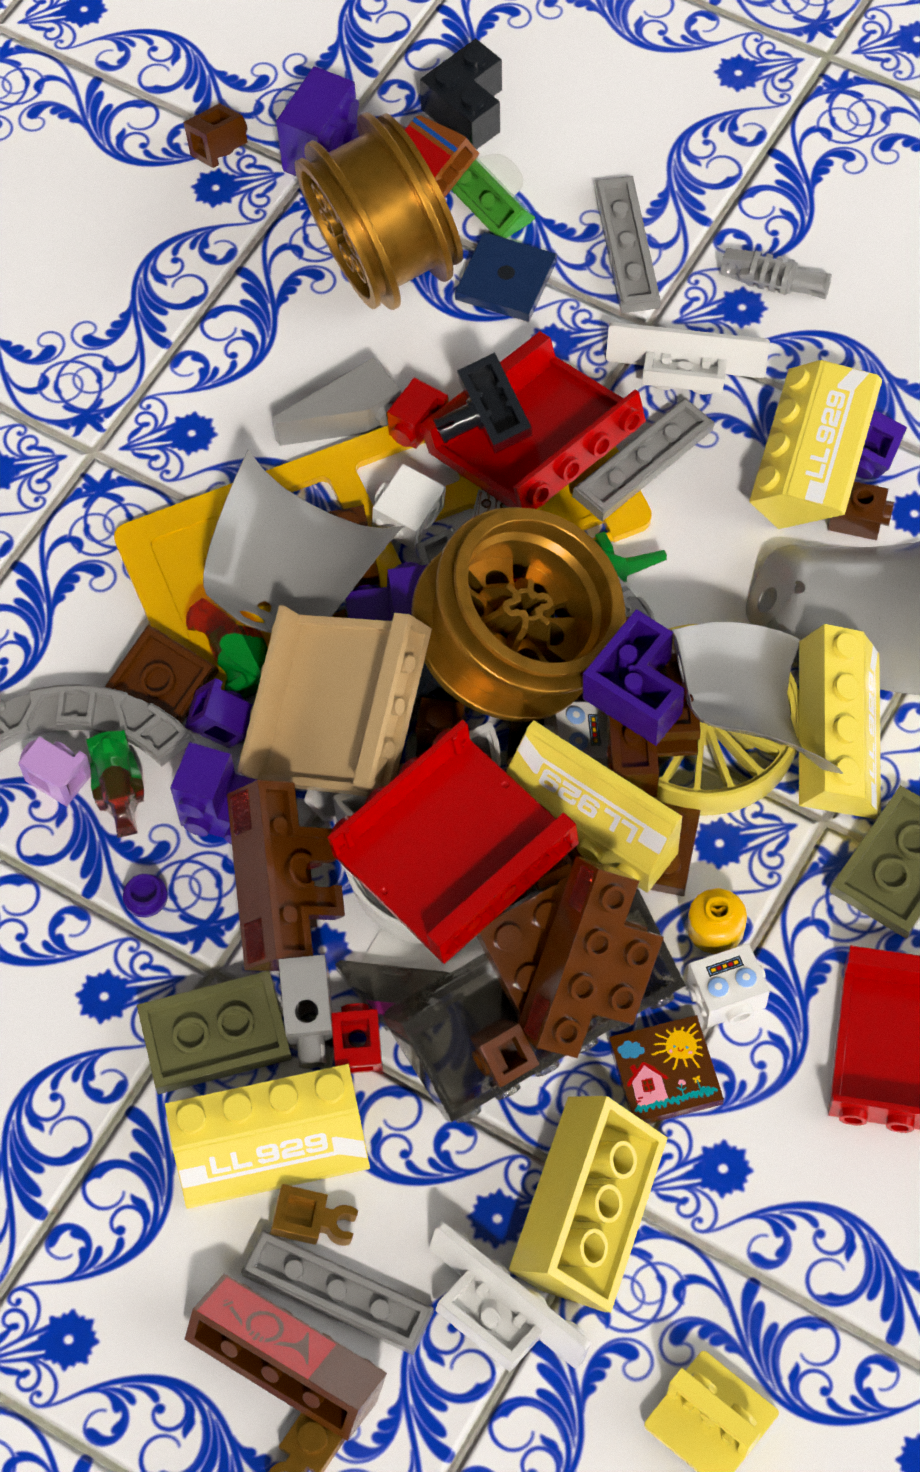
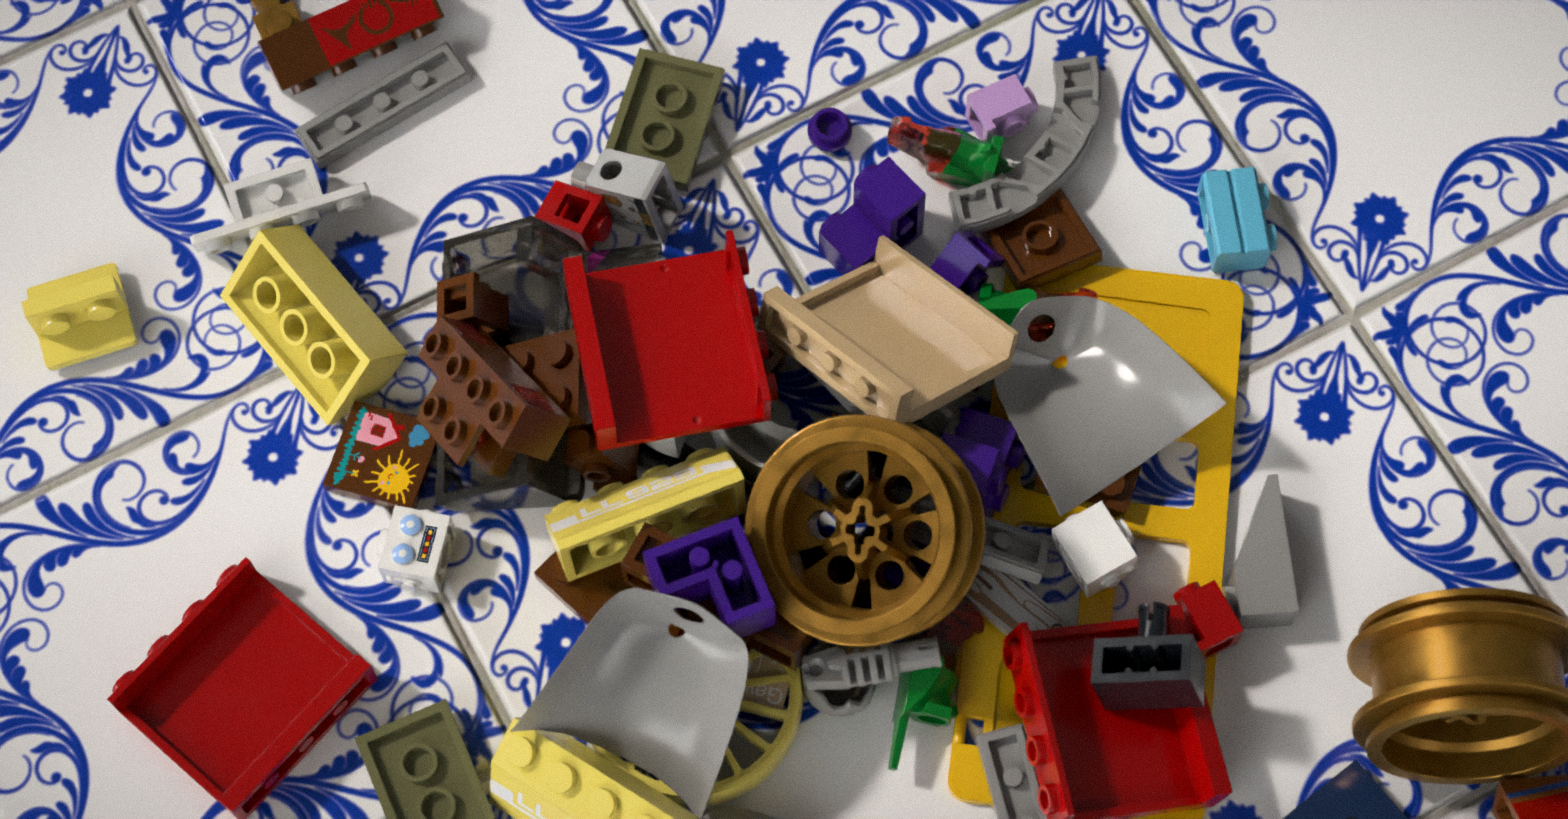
camera: 120 degrees right, 5 degrees up
light yellow slope [165,1064,370,1209] -> none
reddish brown piece [227,780,345,971] -> none
pearl gold plate [270,1184,358,1246] -> none
yellow head [687,888,747,954] -> none
none -> medium azure brick [1197,167,1277,273]

